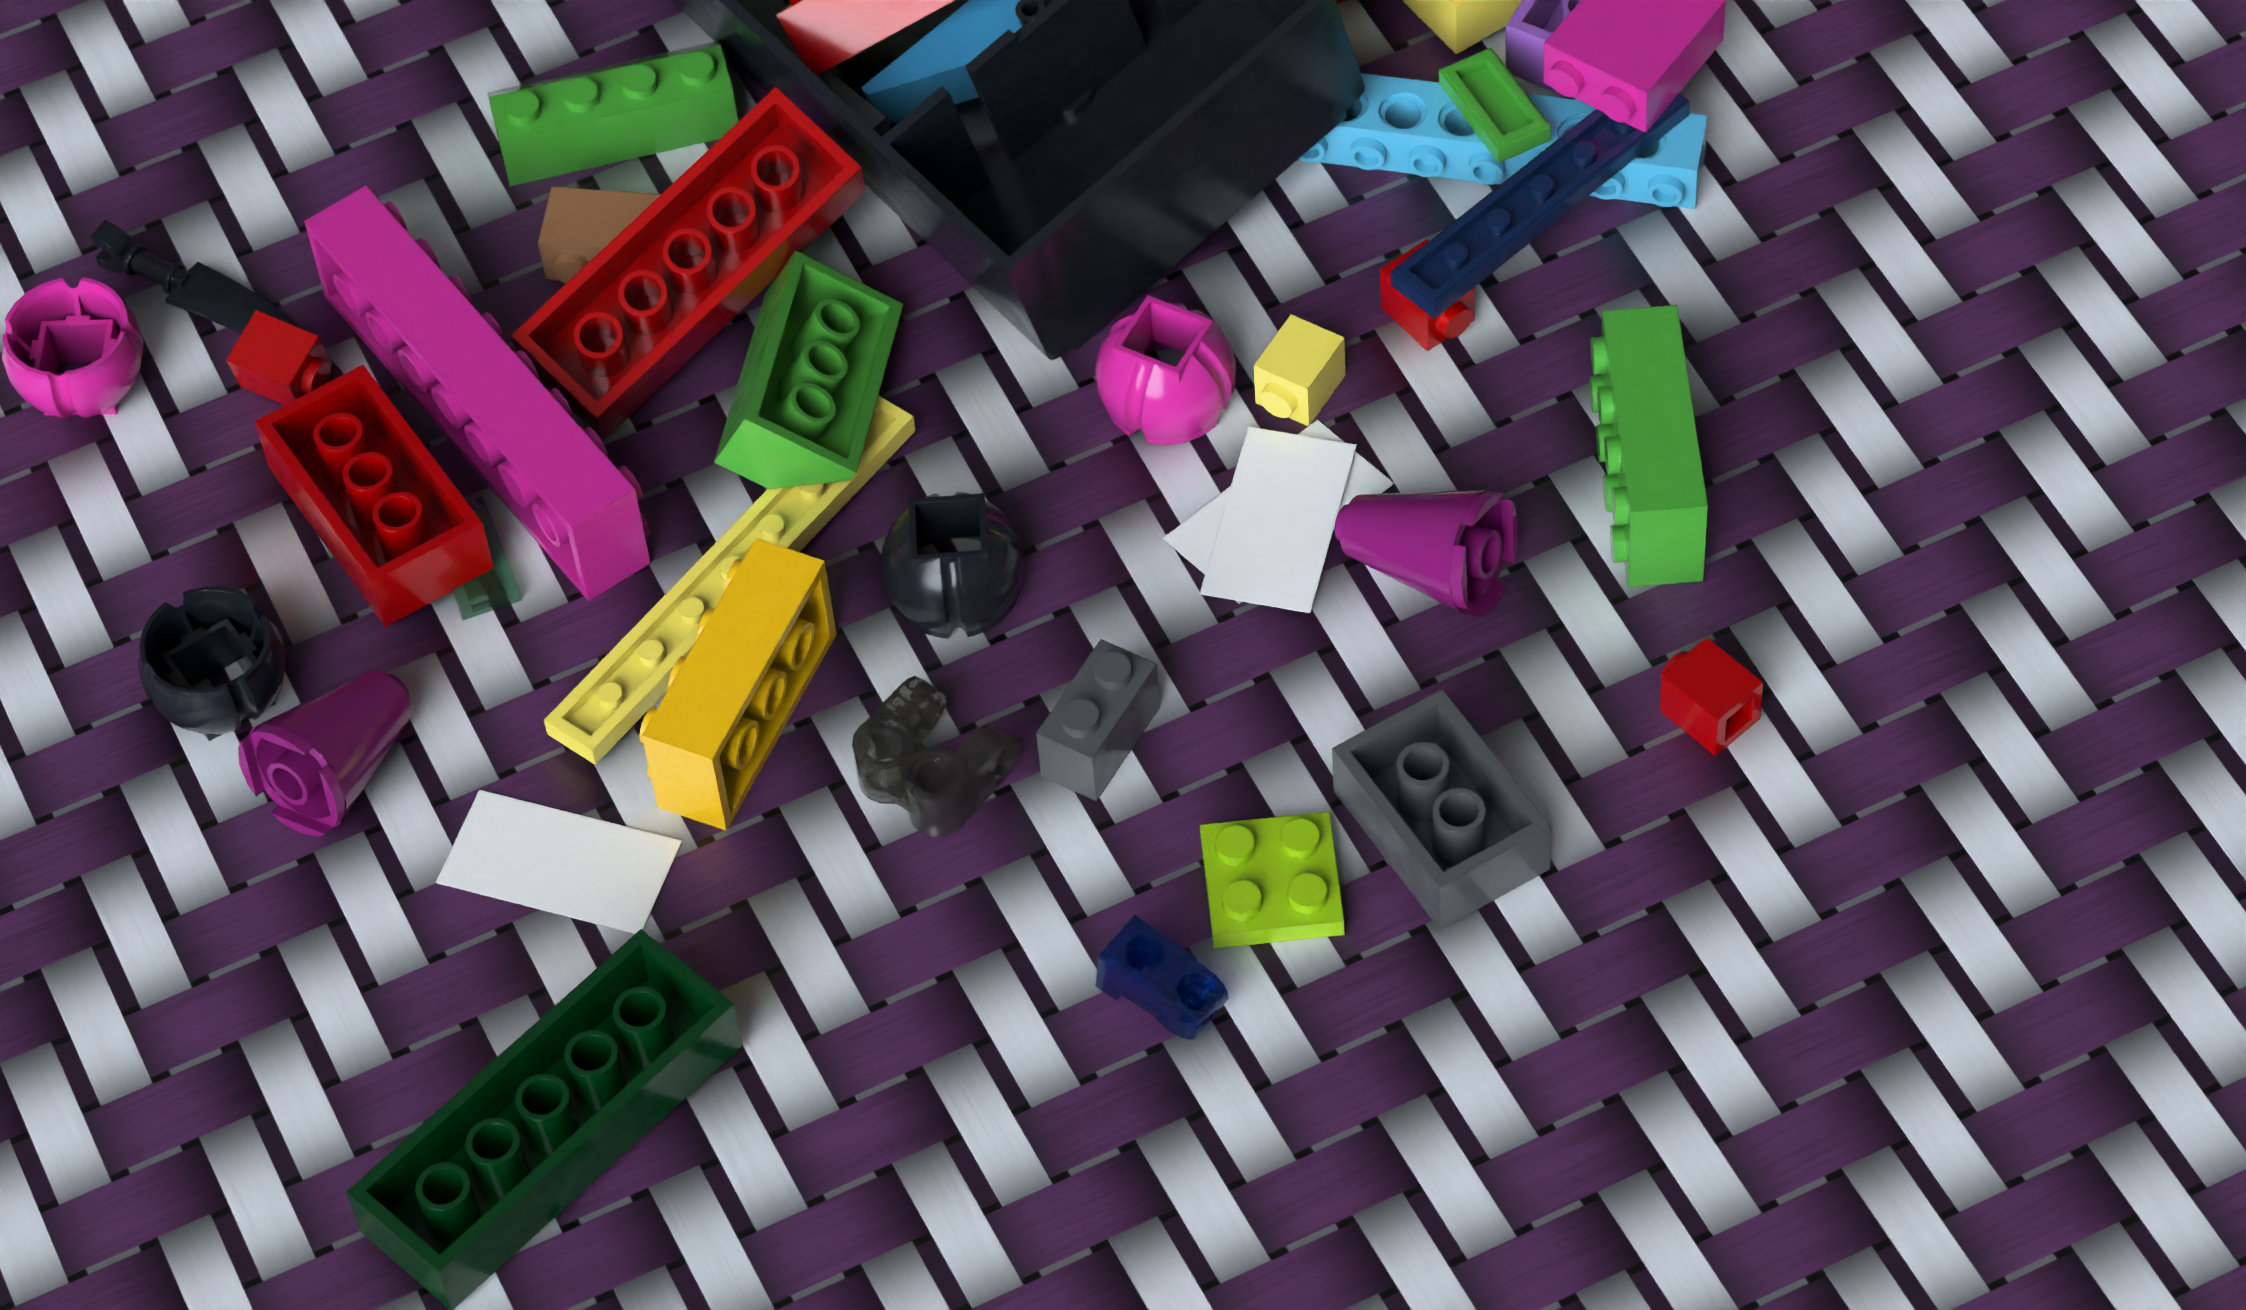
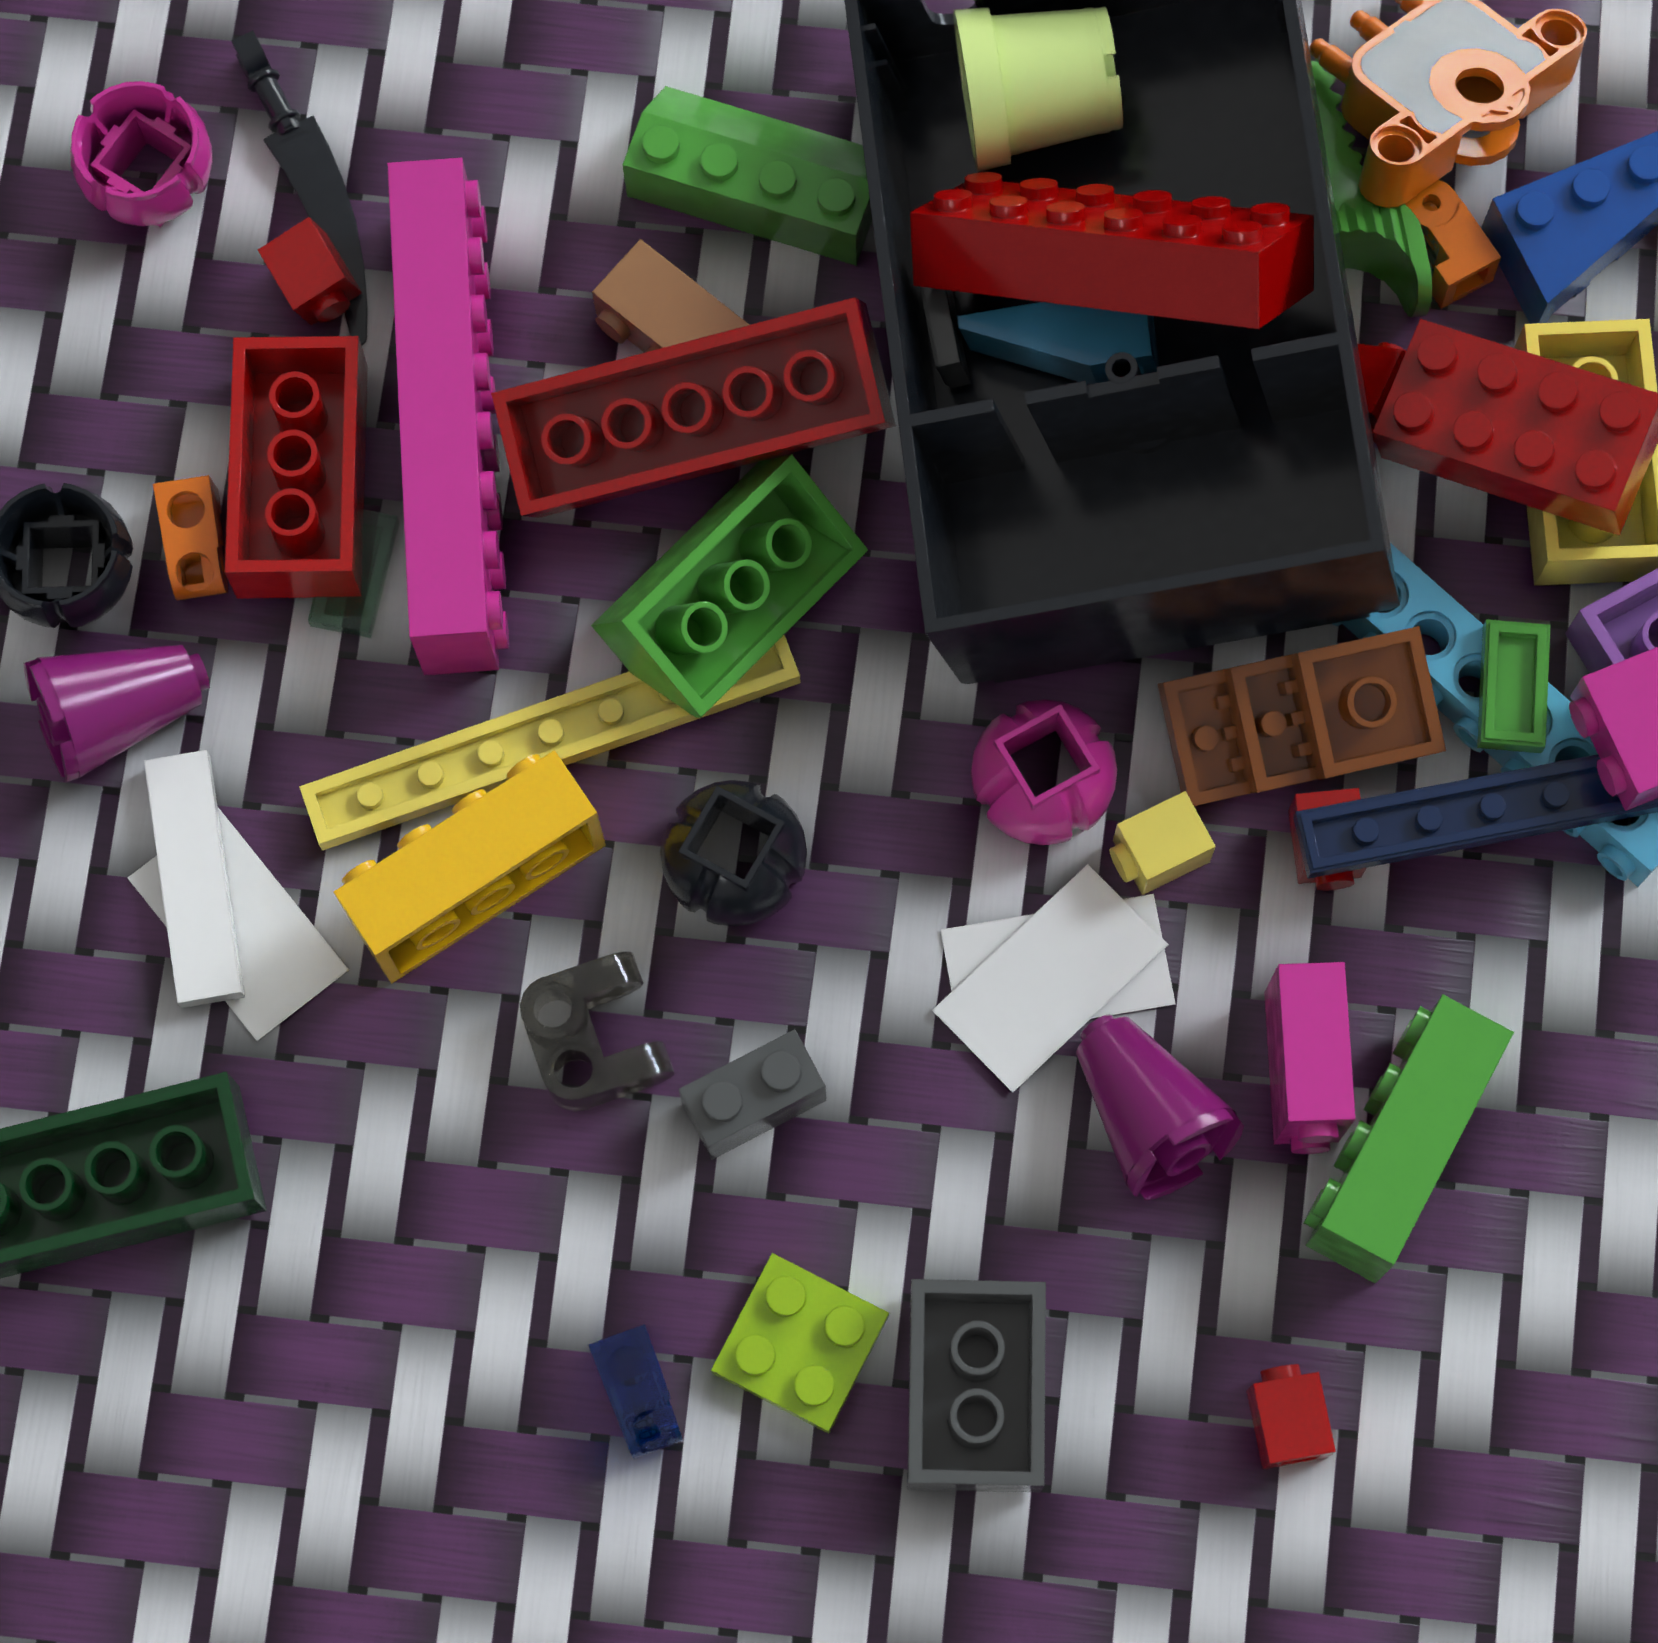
camera: 30 degrees right, 20 degrees up
none -> white tile [144,750,245,1008]
none -> orange leg [153,475,228,601]
none -> dark orange slope [1157,626,1446,806]
none -> dark pink brick [1264,962,1355,1154]

